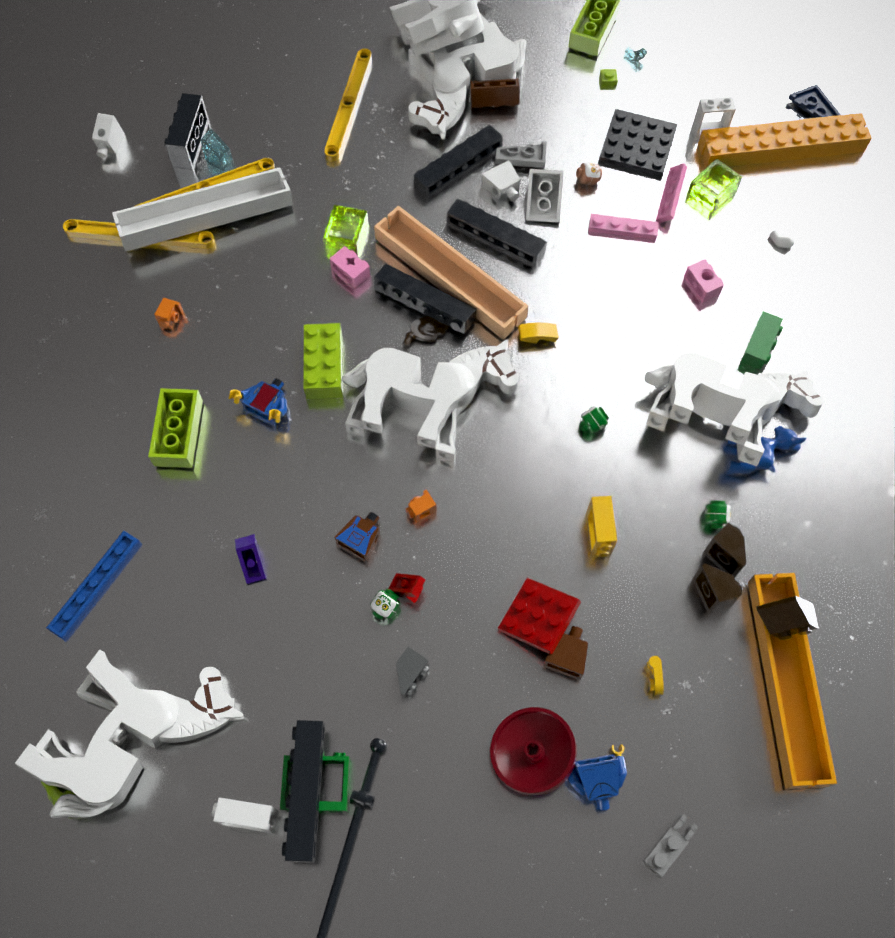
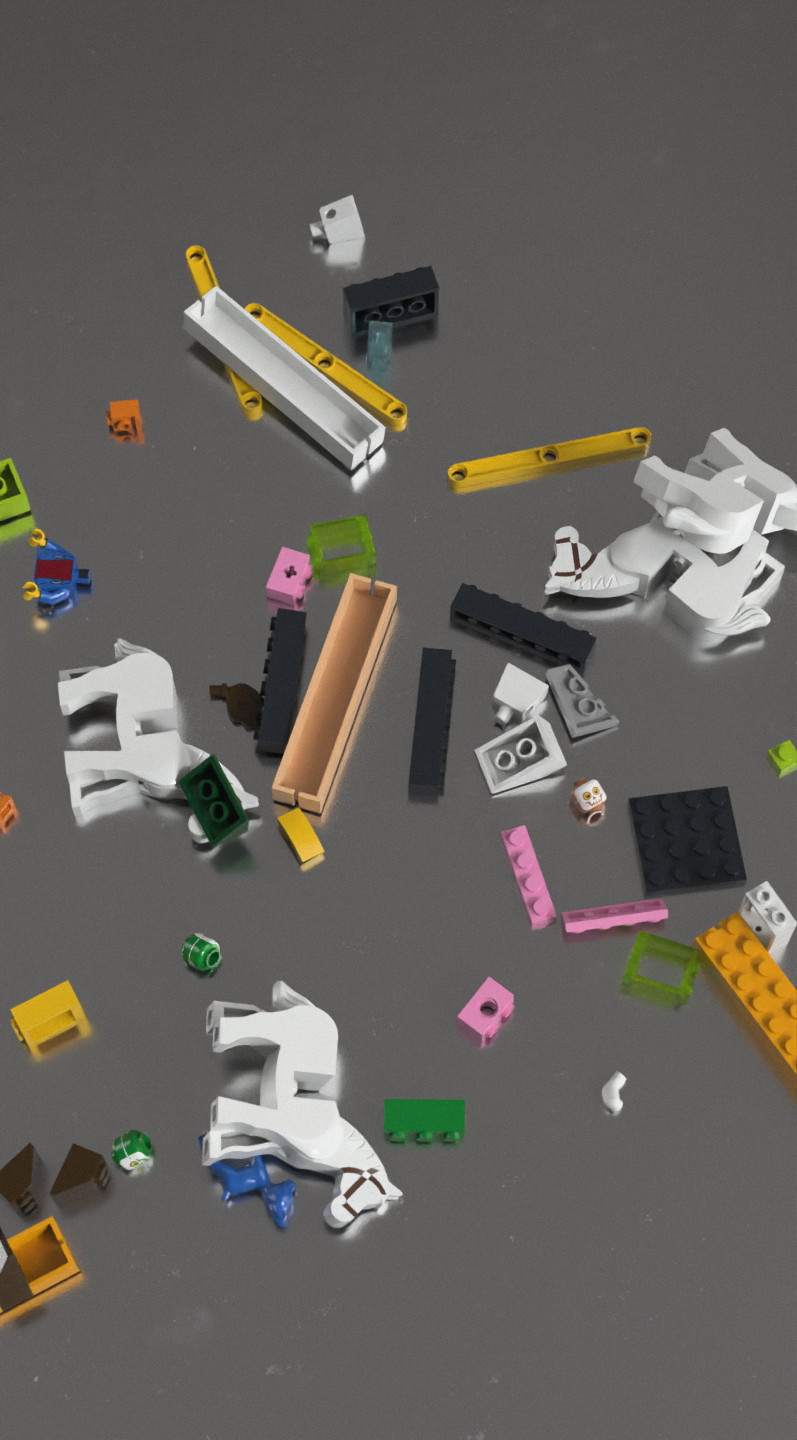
camera: 65 degrees right, 0 degrees up
lime brick [303,323,343,399] -> none
reddish brown brick [470,78,520,108] -> none
none -> dark green slope [178,754,249,847]

